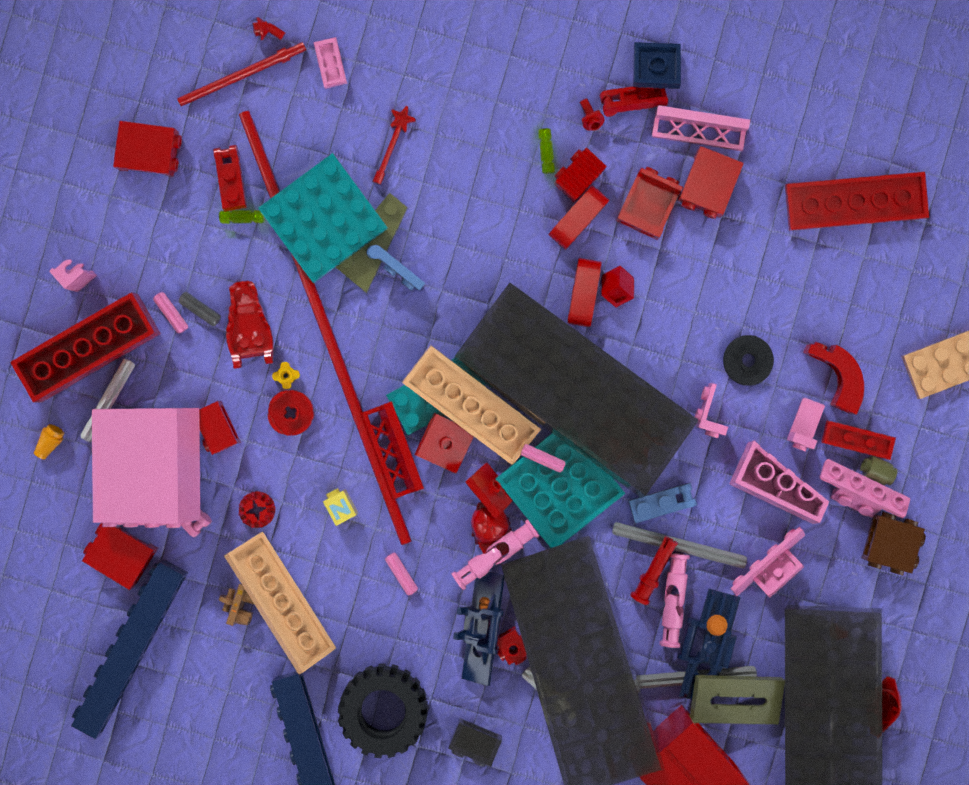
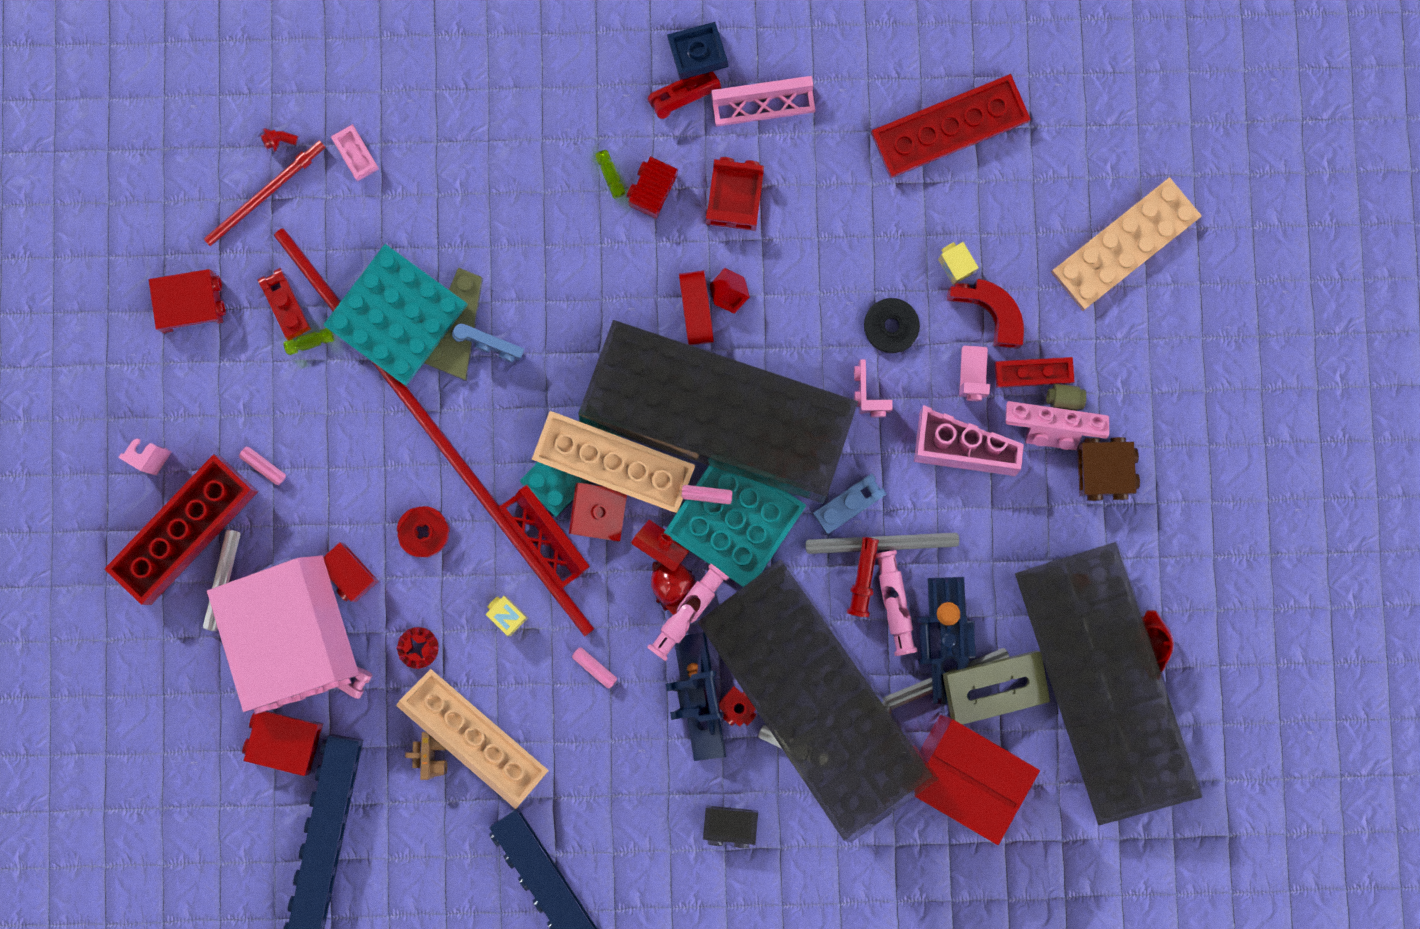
camera: 20 degrees left, 5 degrees down
light orange cone [33,424,65,460] -> none
flat silver axle [178,292,221,326] -> none
red animal [226,281,274,369] -> none
yellow plate [272,362,300,389] -> none
black tyre [338,663,428,758] -> none
red piece [372,106,416,185] -> none
red beam [548,185,610,250] -> none
red plate [579,98,605,131] -> none
red panel [677,146,744,219] -> none
bright pink bracket [731,527,805,598] -> none
none -> light yellow brick [938,242,979,285]

